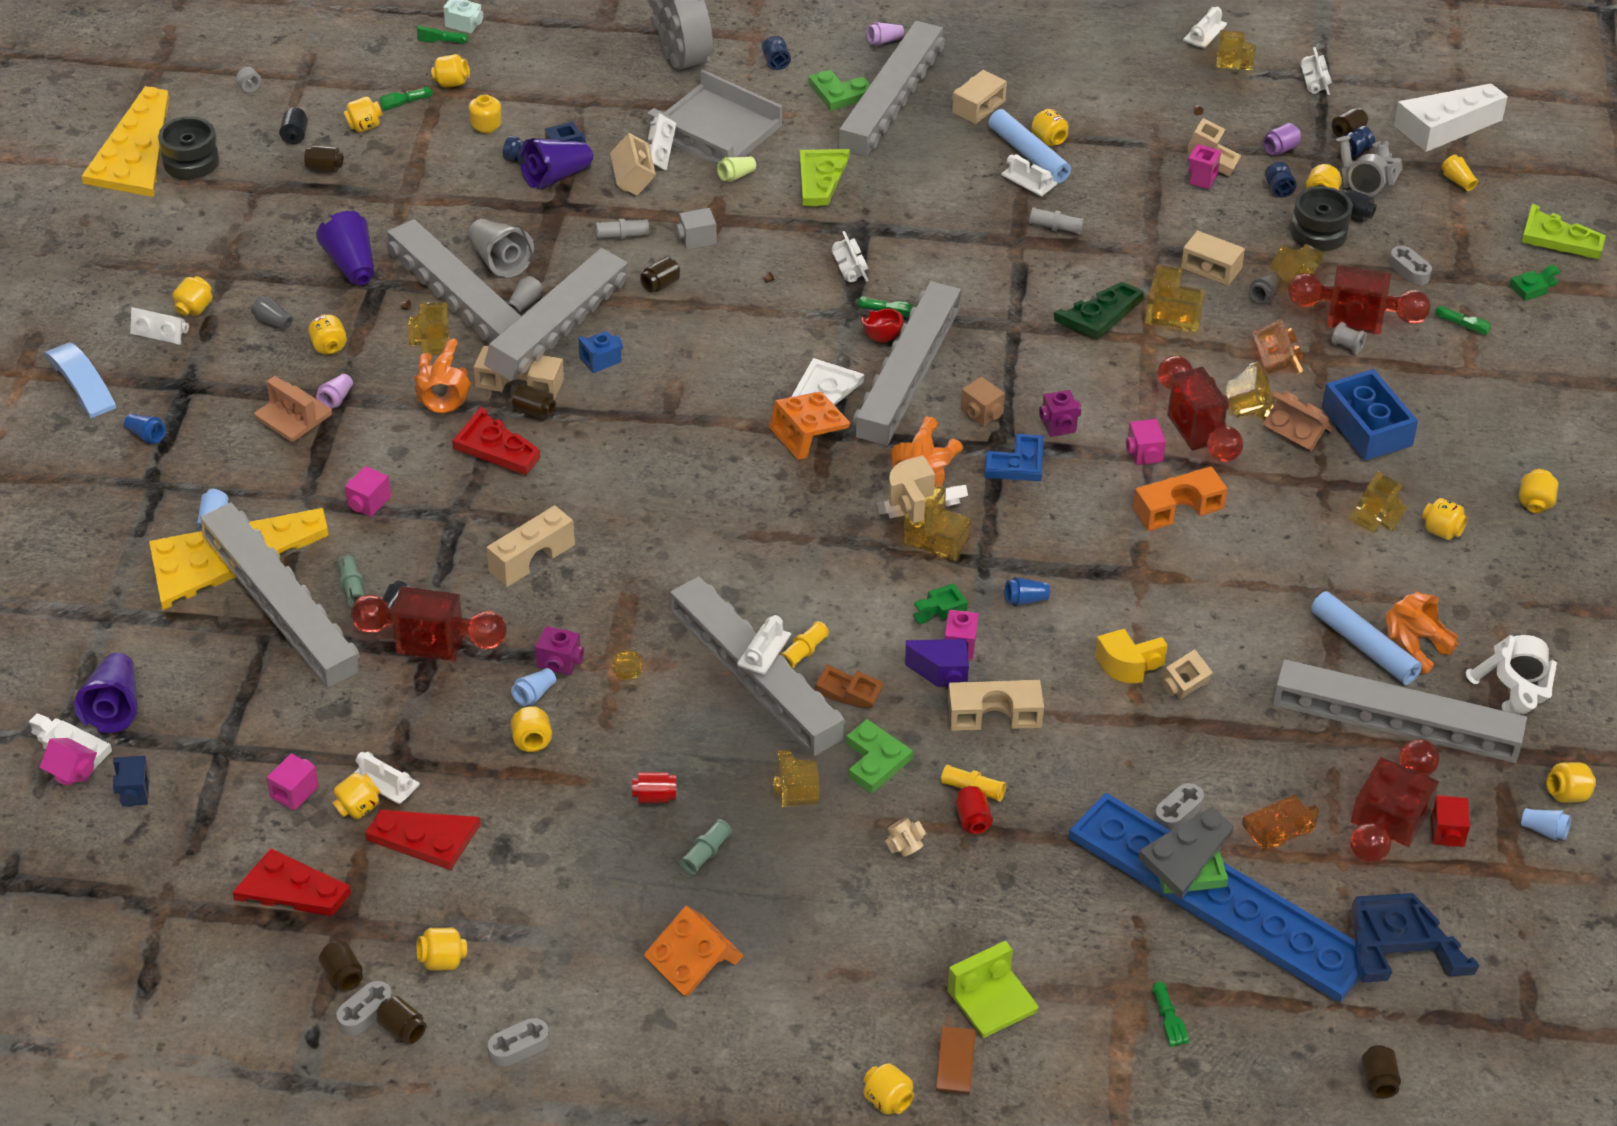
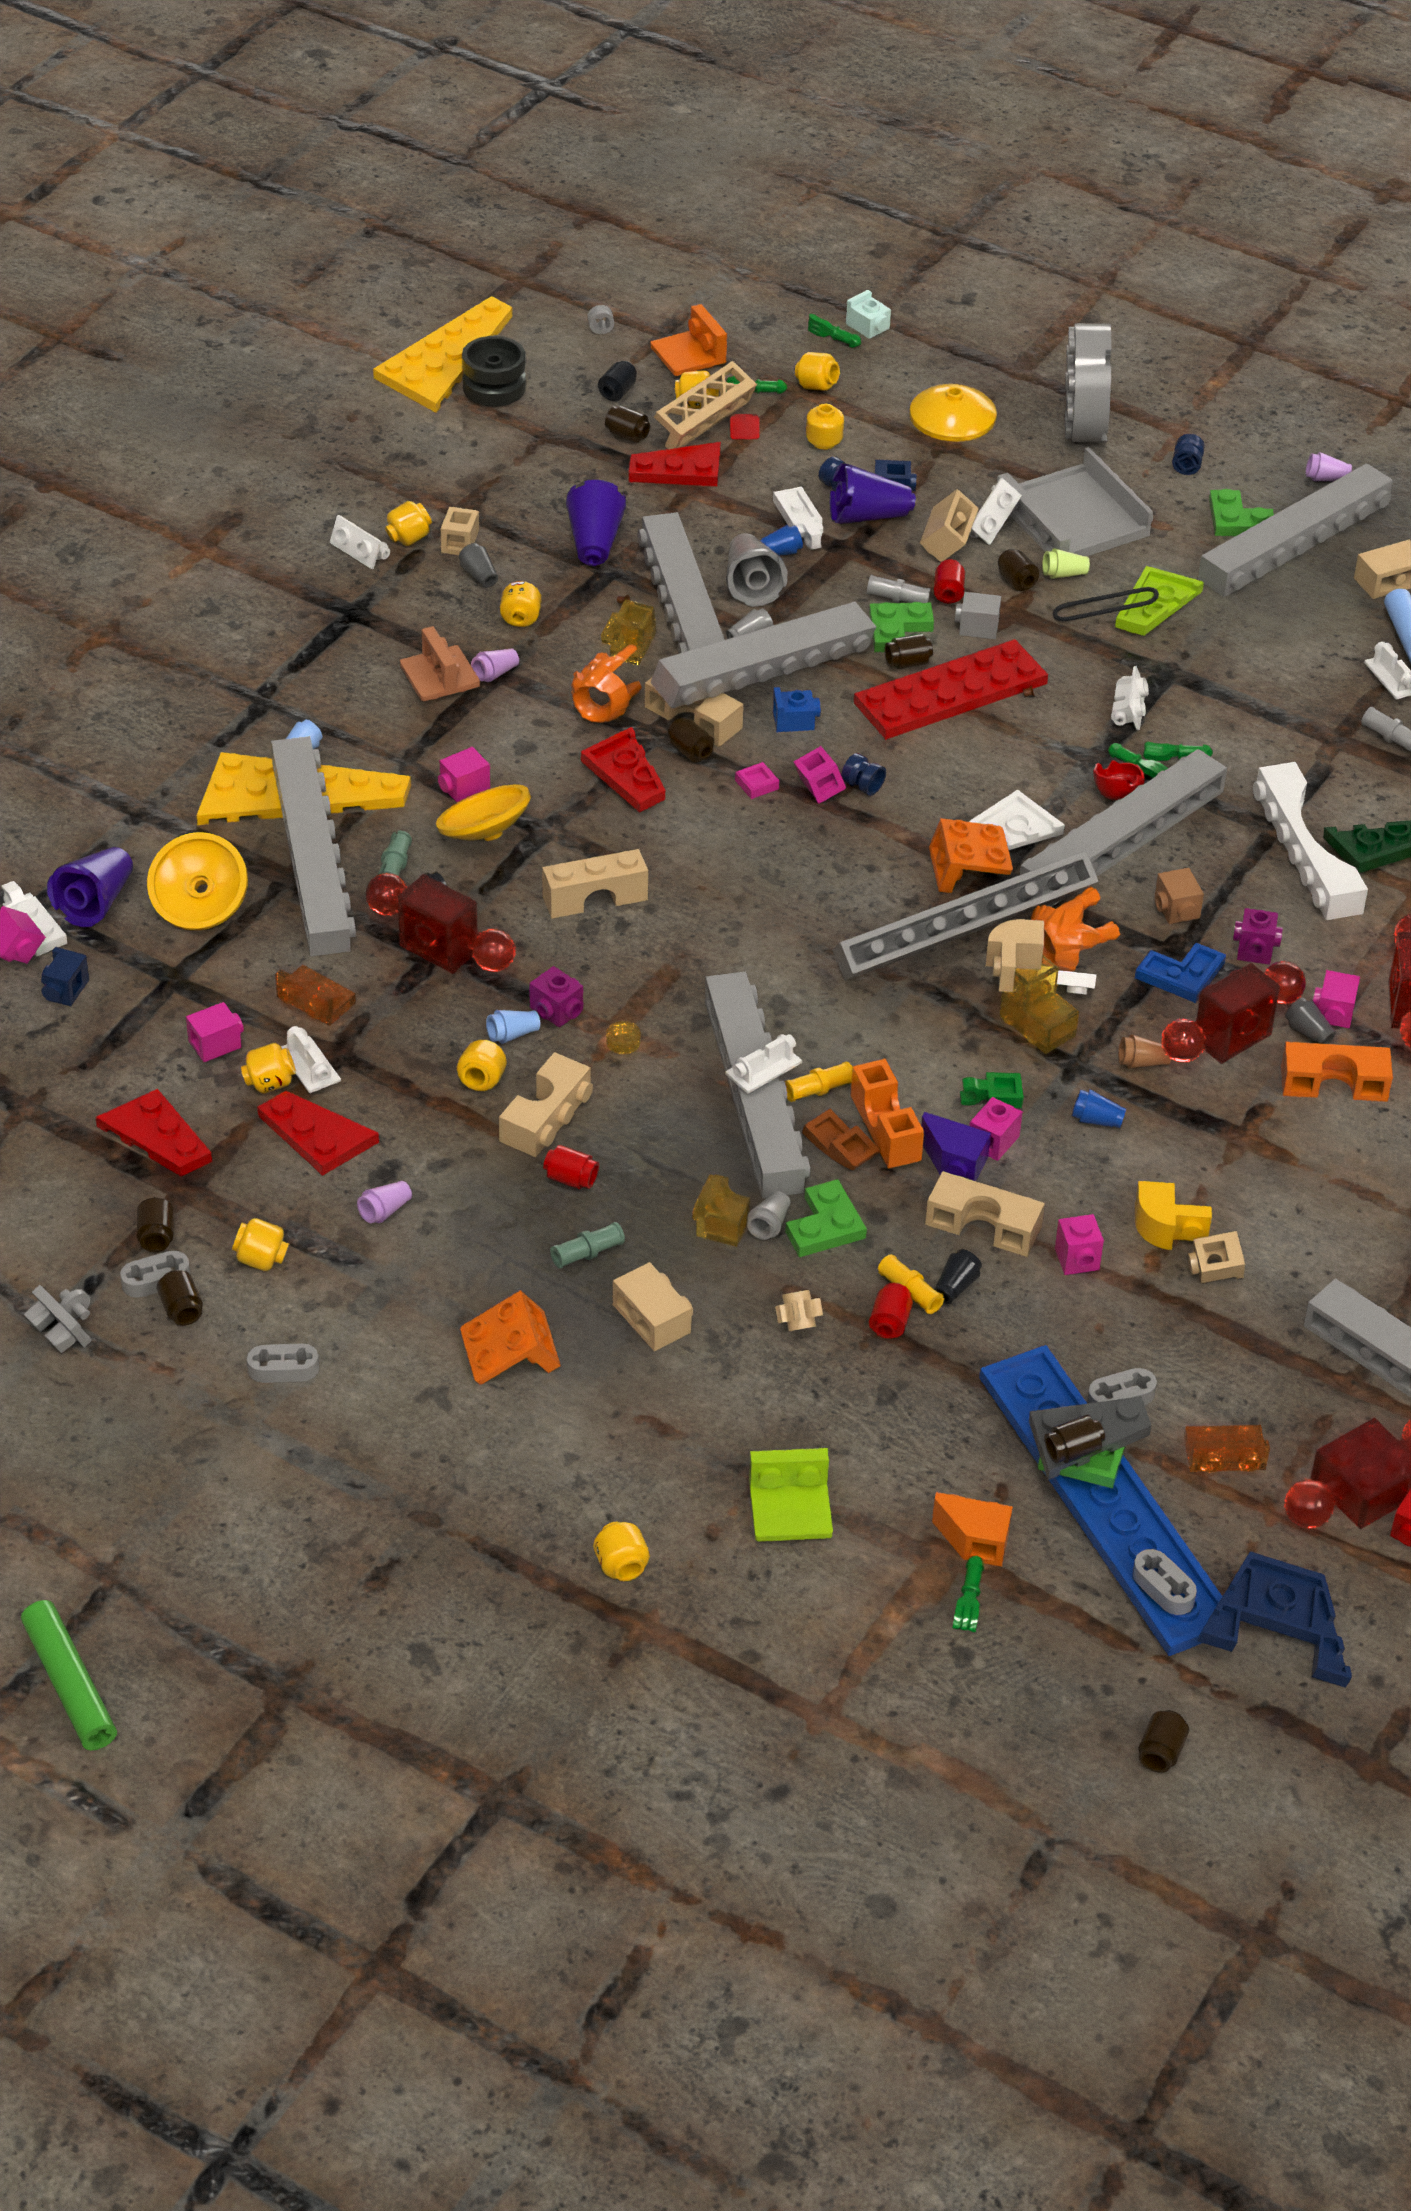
camera: 25 degrees right, 0 degrees up
light blue slope [44,342,116,418] -> none
blue cone [124,414,166,444] -> none
dark orange slope [936,1026,976,1095] -> none
none -> light grey hips [24,1285,92,1353]
none -> yellow dish [147,832,248,930]
none -> clear orange bracket [275,965,356,1026]
none -> lavender cone [357,1181,412,1223]
none -> yellow dish [436,784,531,841]
none -> tan brick [441,507,479,555]
none -> tan arch [499,1052,593,1157]
none -> tan brick [613,1262,693,1351]
none -> red wing [629,442,721,487]
none -> orange bracket [651,304,727,376]
none -> tan fence [654,361,757,449]
none -> red slope [729,414,759,439]
none -> dark pink tile [735,762,780,799]
none -> light grey cone [747,1191,791,1240]
none -> blue cone [760,525,803,556]
none -> white hinge [773,487,823,550]
none -> dark pink brick [793,746,846,804]
none -> light grey brick [833,851,1099,981]
none -> dark blue wheel [841,753,886,796]
none -> orange arch [850,1059,924,1169]
none -> red plate [854,639,1048,740]
none -> bright green plate [869,602,934,652]
none -> yellow dish [910,384,997,442]
none -> orange slope [932,1492,1013,1567]
none -> red brick [934,559,965,604]
none -> black cone [935,1249,982,1304]
none -> dark brown brick [998,549,1039,591]
none -> dark brown brick [1044,1415,1105,1464]
none -> black piece [1053,587,1159,622]
none -> dark pink brick [1055,1214,1104,1275]
none -> medium nougat cone [1118,1034,1172,1069]
none -> light grey beam [1132,1549,1197,1615]
none -> green piece [1143,742,1213,761]
none -> clear red brick [1161,961,1306,1064]
none -> white arch [1253,762,1368,920]
none -> dark grey cone [1285,997,1336,1044]

